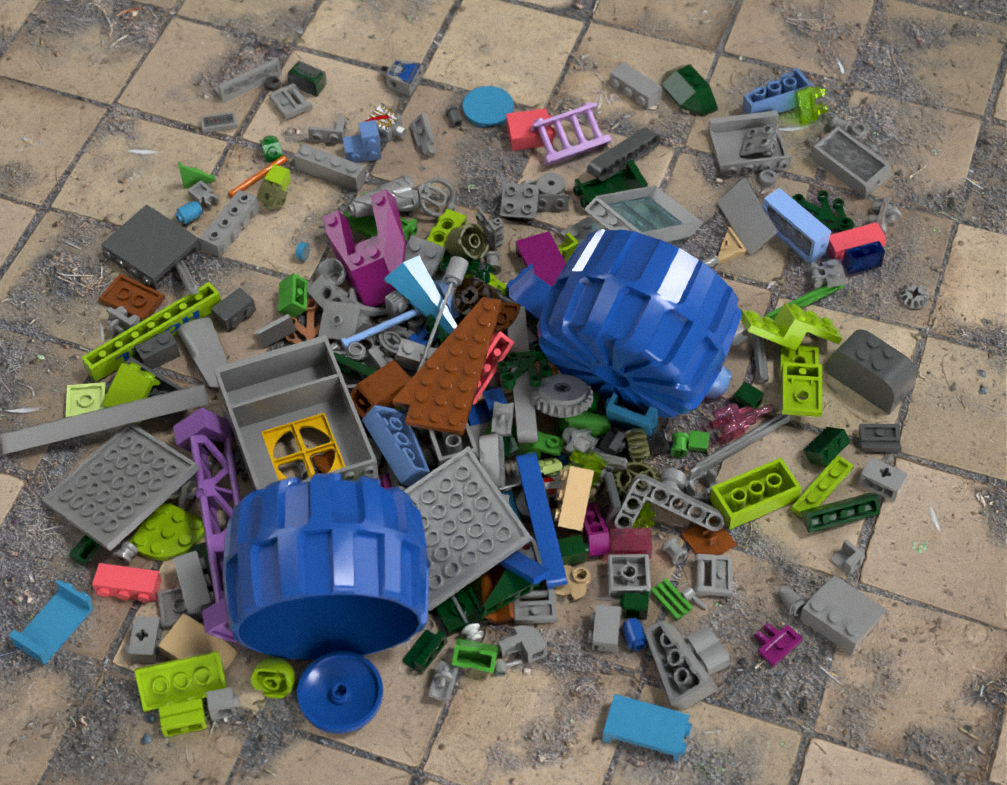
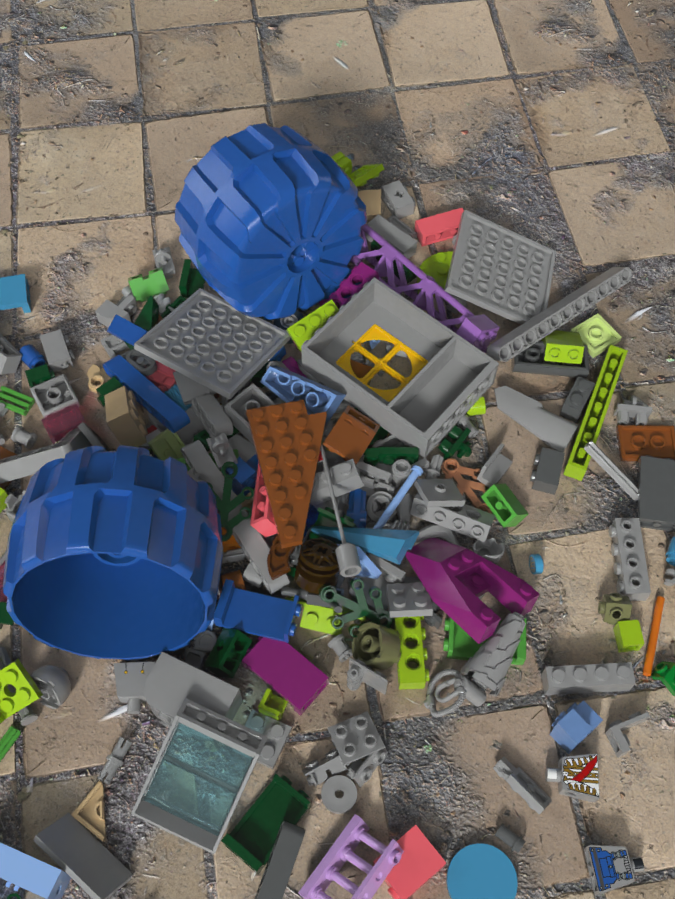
camera: 150 degrees right, 5 degrees up
dark azure panel [8,579,94,665] -> none
magenta slope [582,502,610,556] -> none

